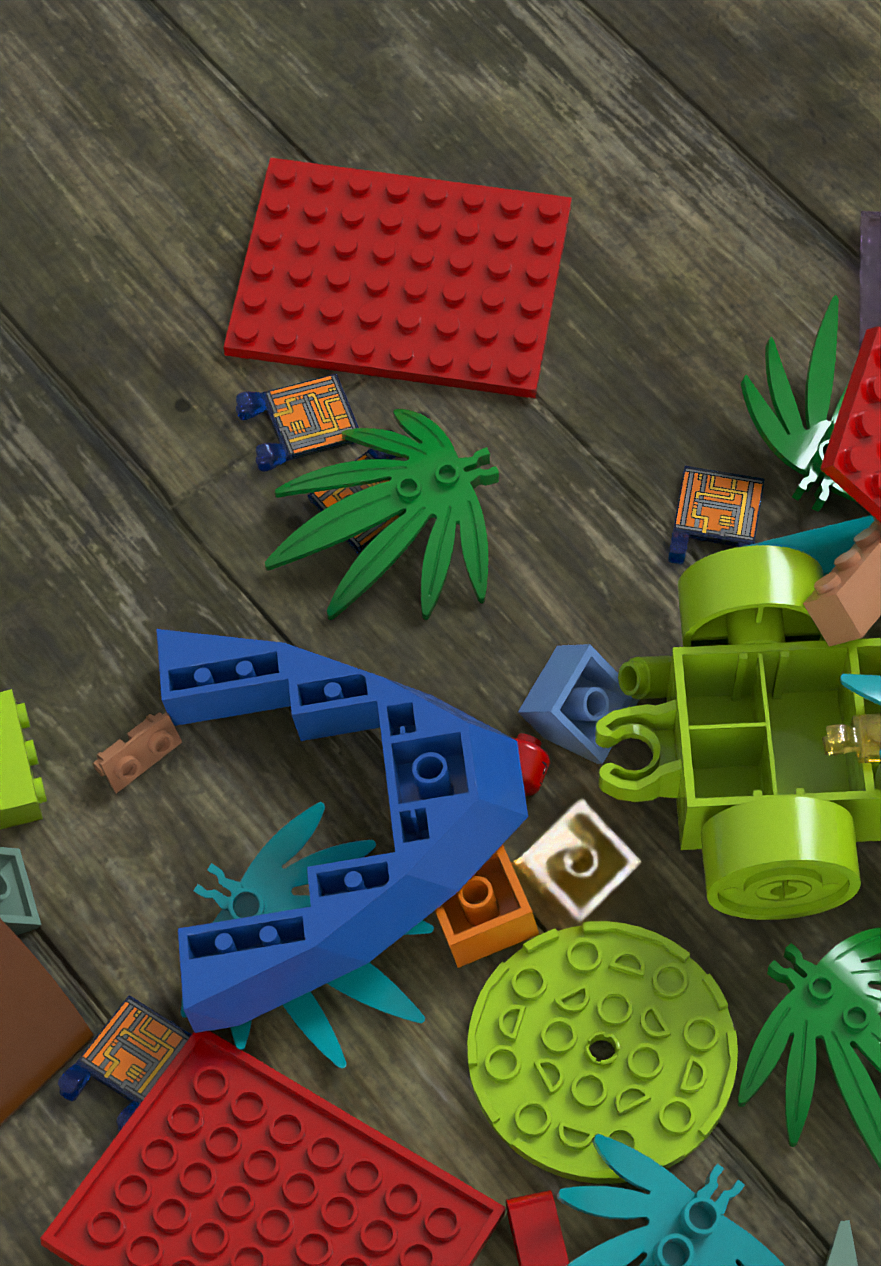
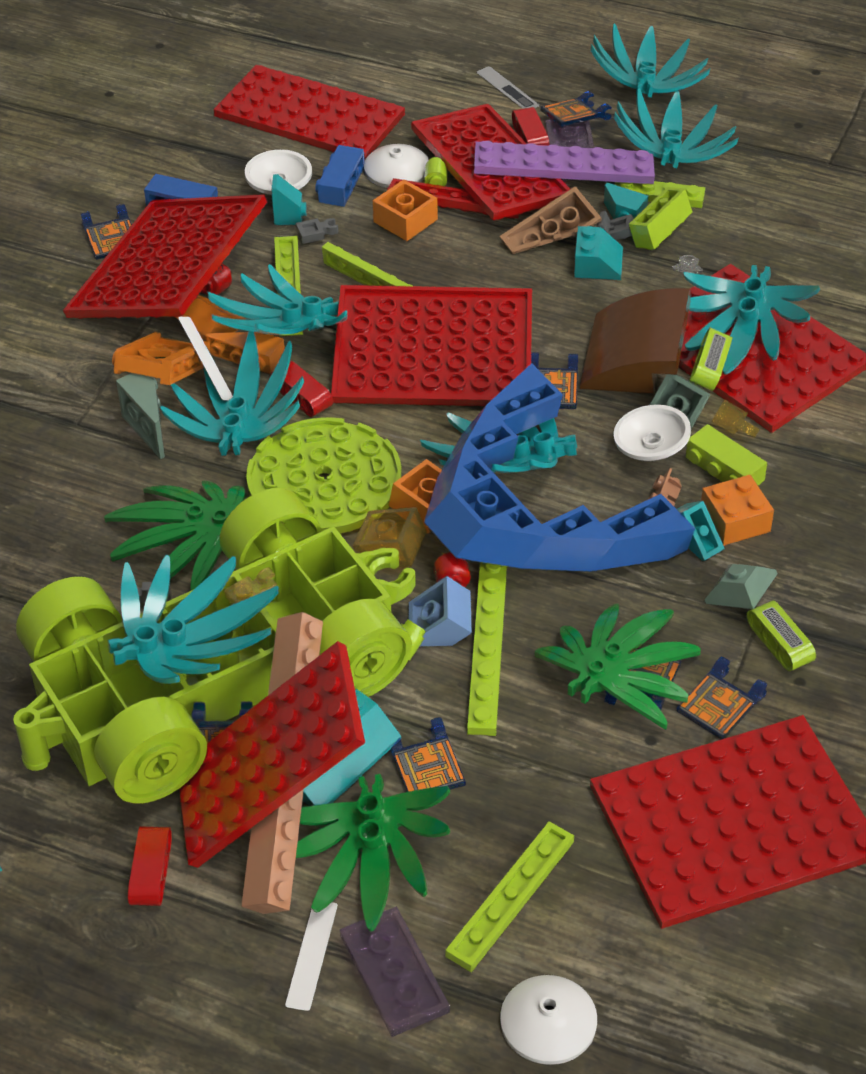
camera: 150 degrees right, 15 degrees down
none -> lime plate [445,821,574,972]
none -> lime plate [467,562,507,736]
none -> white dish [500,975,597,1065]
none -> white dish [614,405,691,461]
none -> teal slope [677,501,725,561]
none -> orange brick [701,475,774,546]
none -> sand green slope [705,564,777,609]
none -> lime beam [747,601,816,671]

